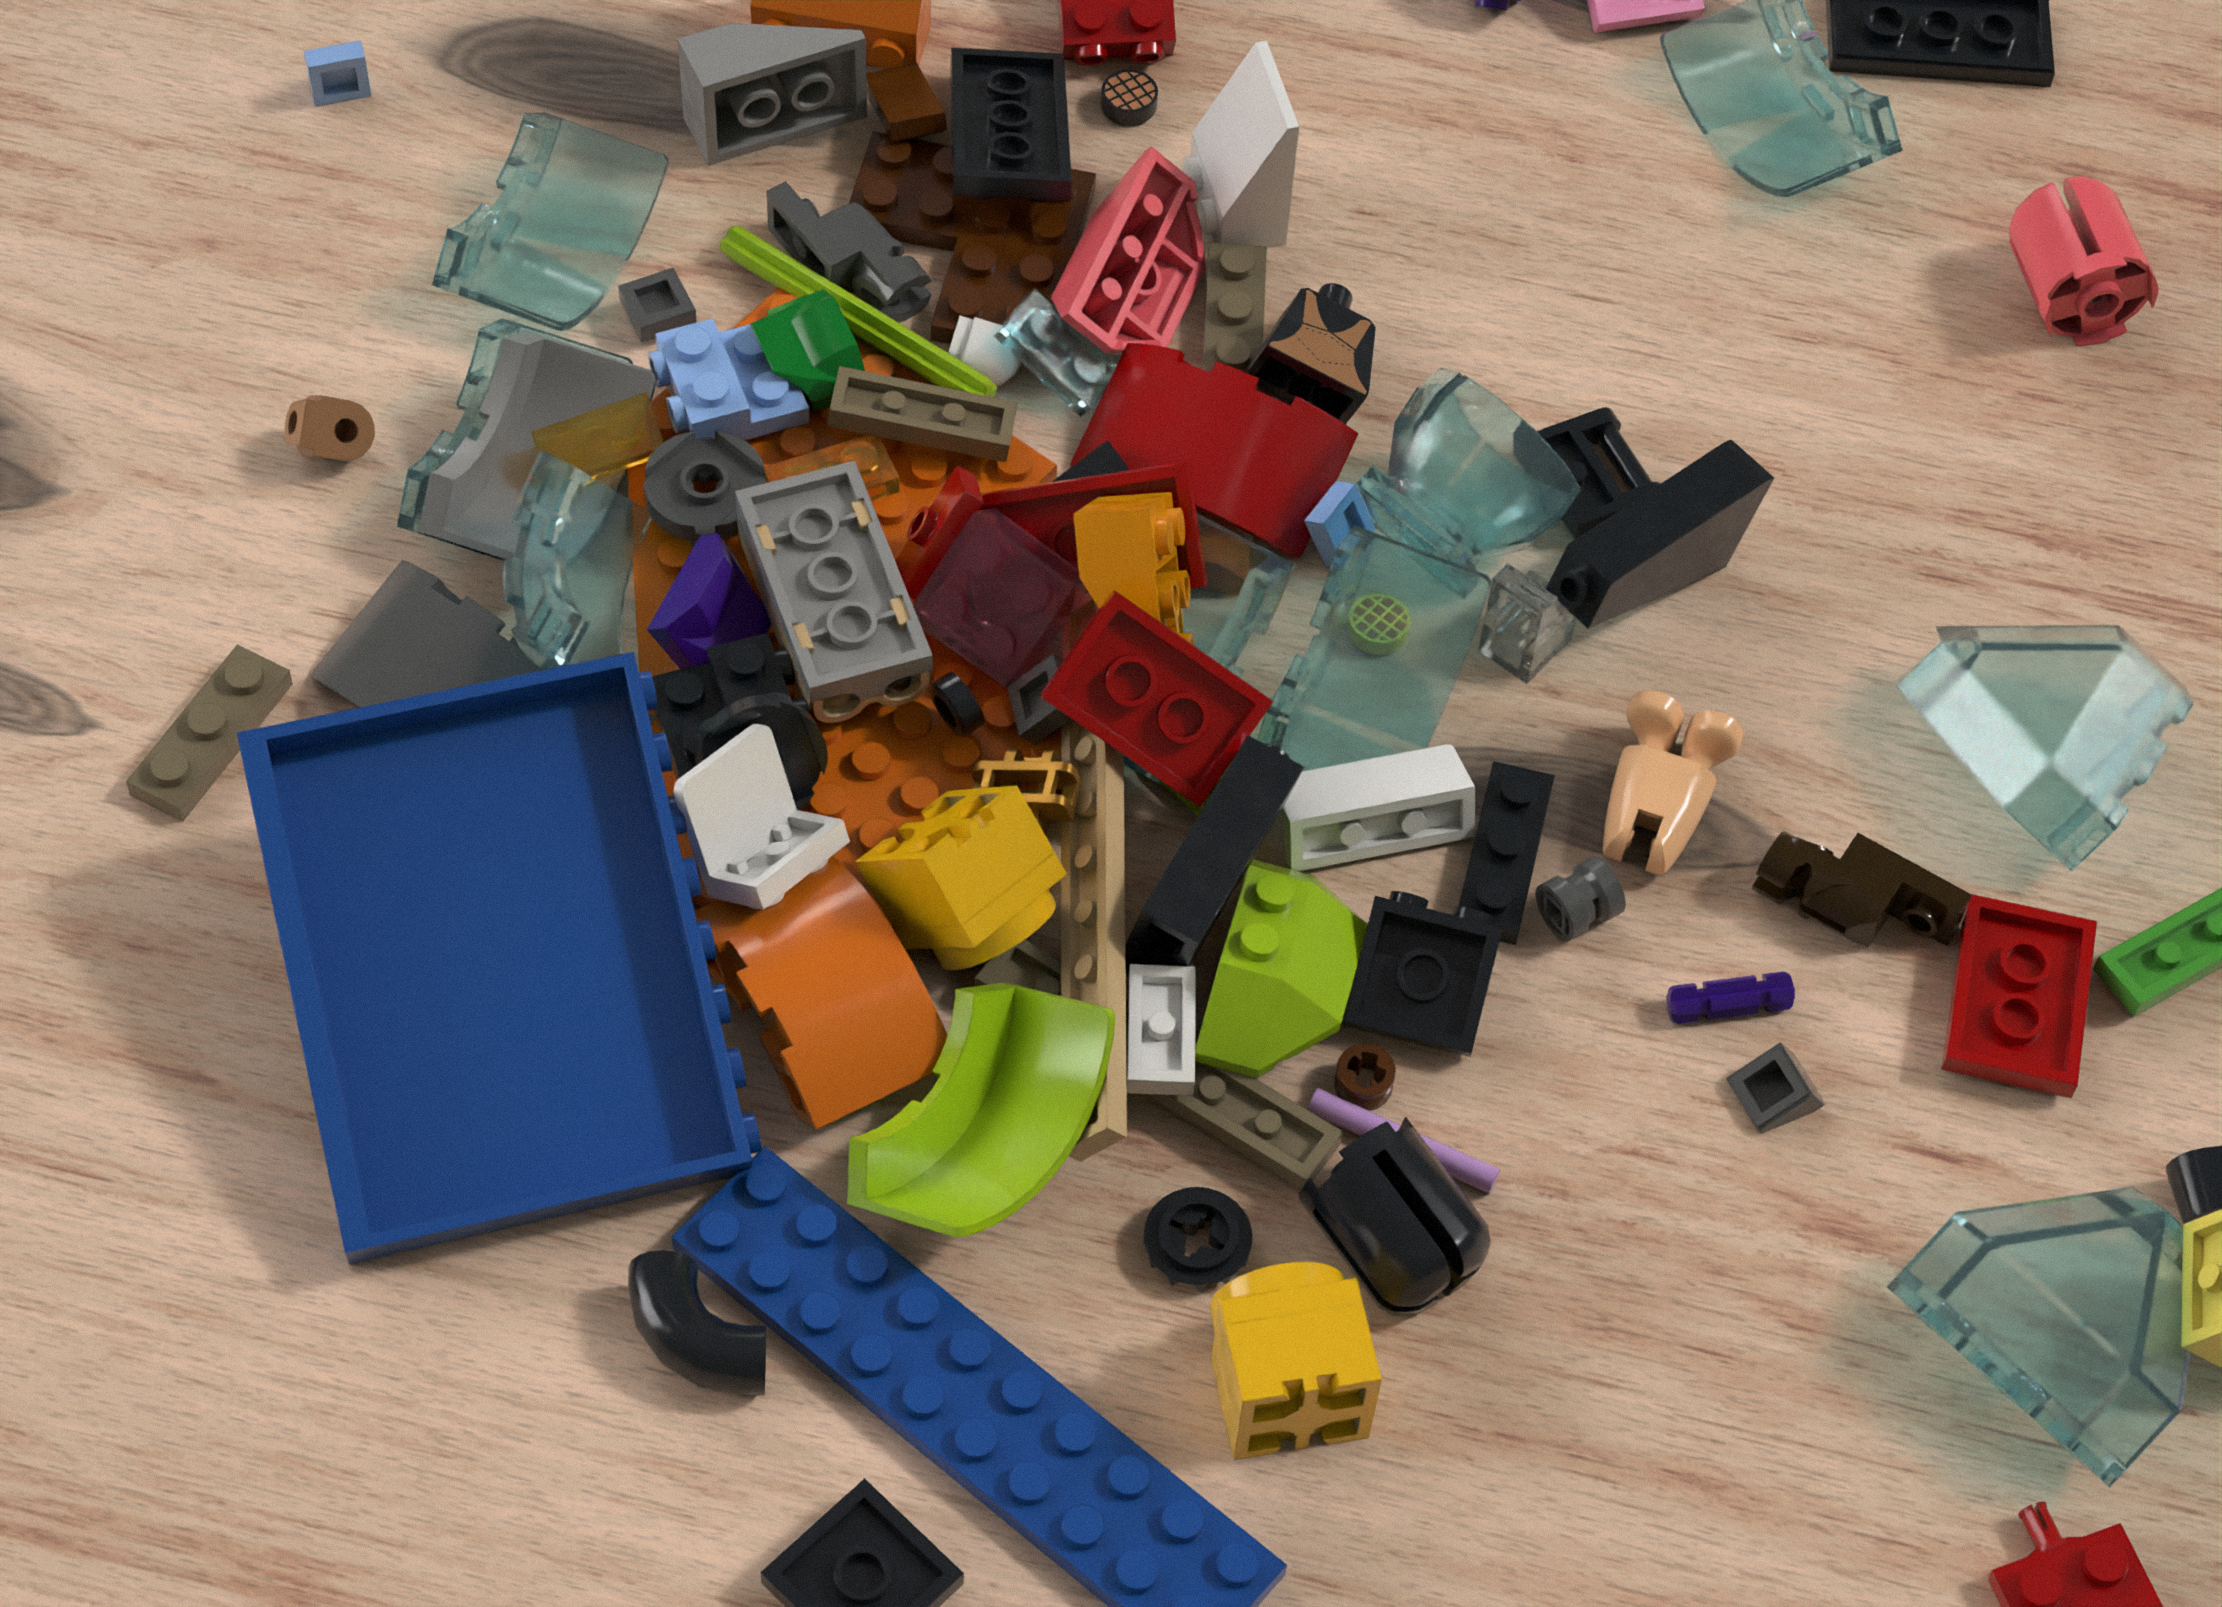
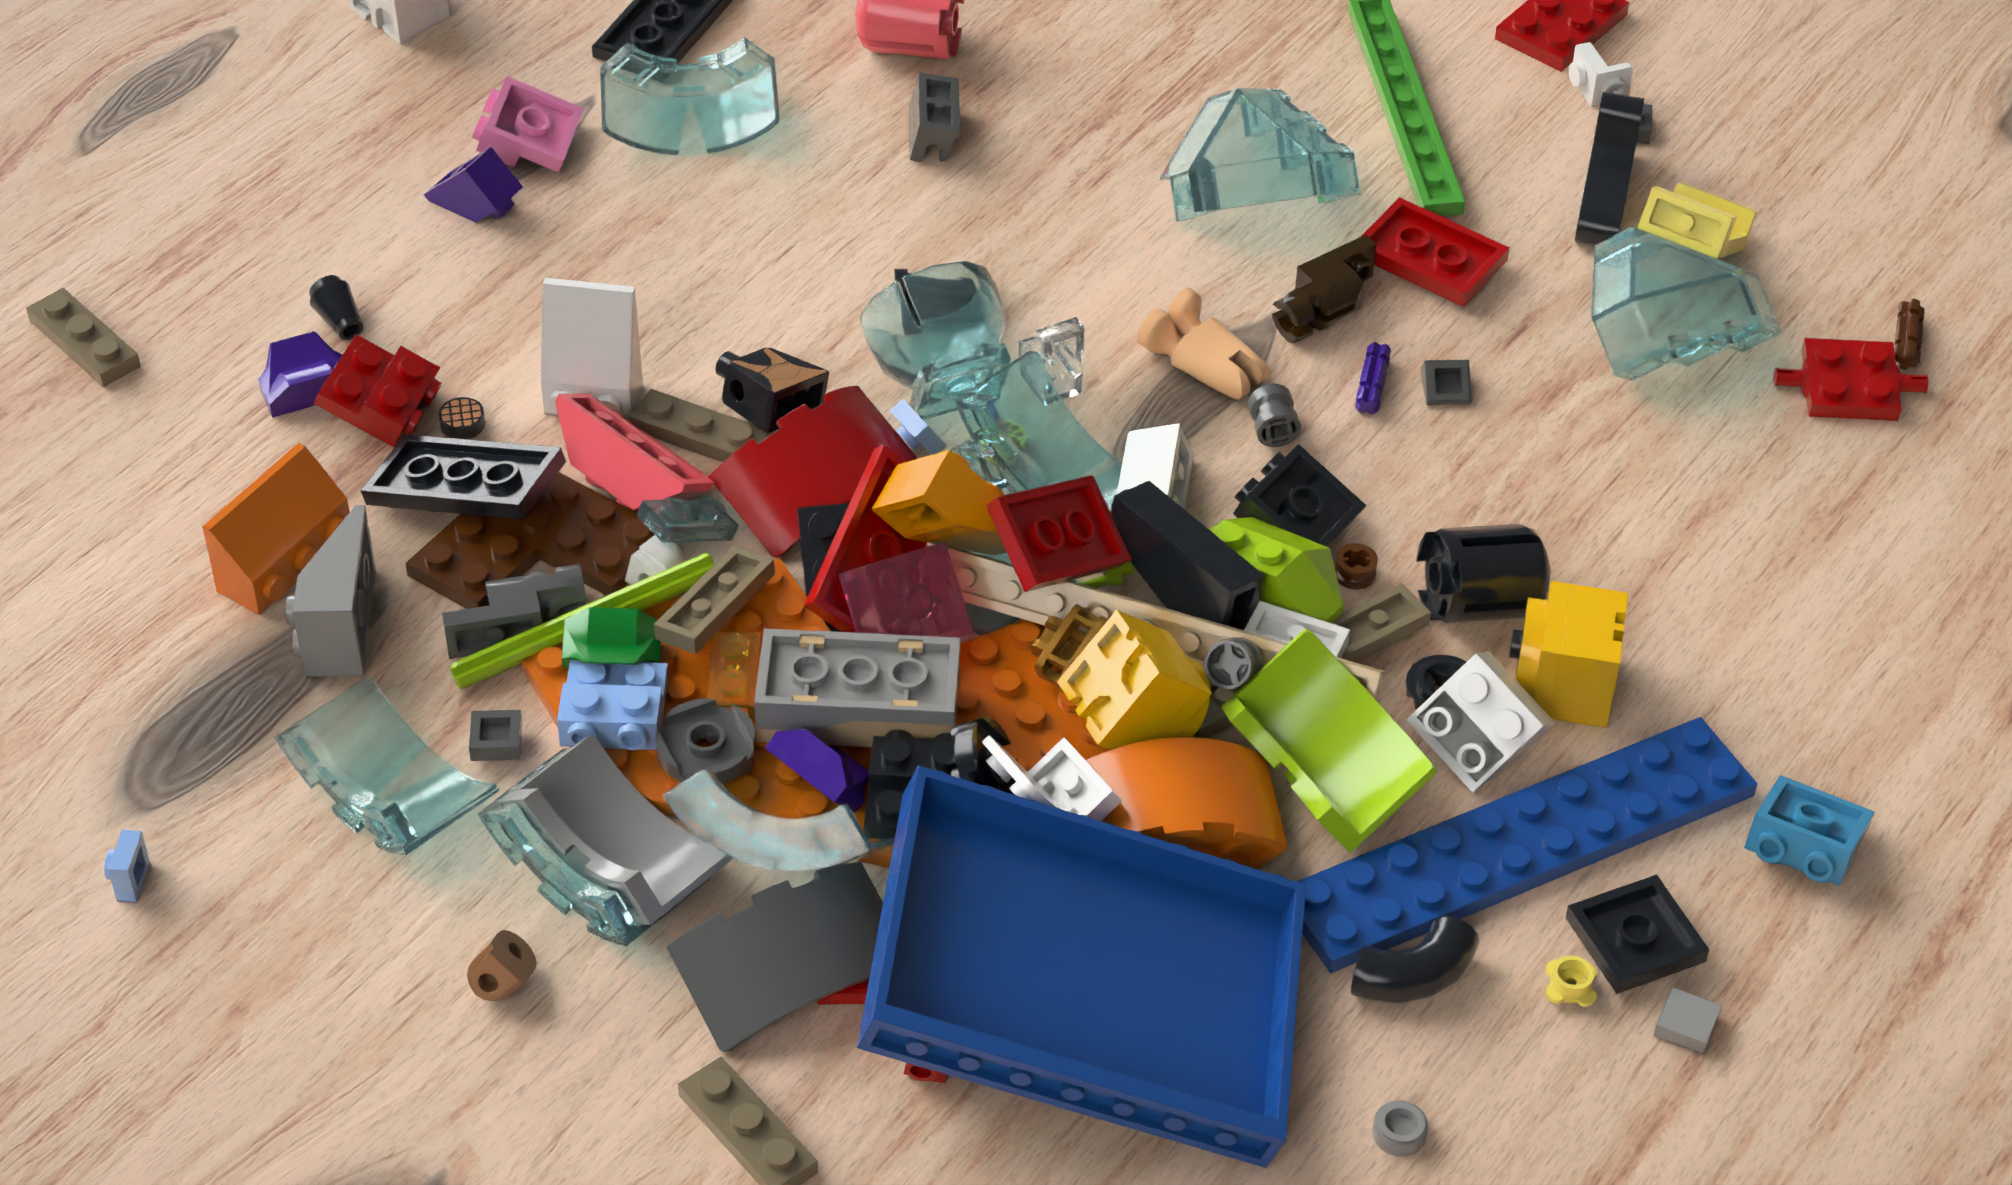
camera: 65 degrees left, 10 degrees down
clear yellow plate [531,392,664,494] -> none
reddish brown tile [866,63,947,142] -> none
red plate [895,466,984,601] -> none
black tile [929,671,985,737] -> none
dark grey plate [1007,653,1071,745] -> none
lavender bar [1307,1088,1500,1194] -> none
black plate [1458,761,1555,945] -> none
black slope [1546,440,1774,629] -> none
none -> dark grey hinge [909,72,960,162]
none -> dark grey wheel [1204,637,1263,689]
none -> light grey tile [1373,1101,1428,1156]
none -> white slope [1407,651,1555,793]
none -> light yellow plate [1545,956,1597,1007]

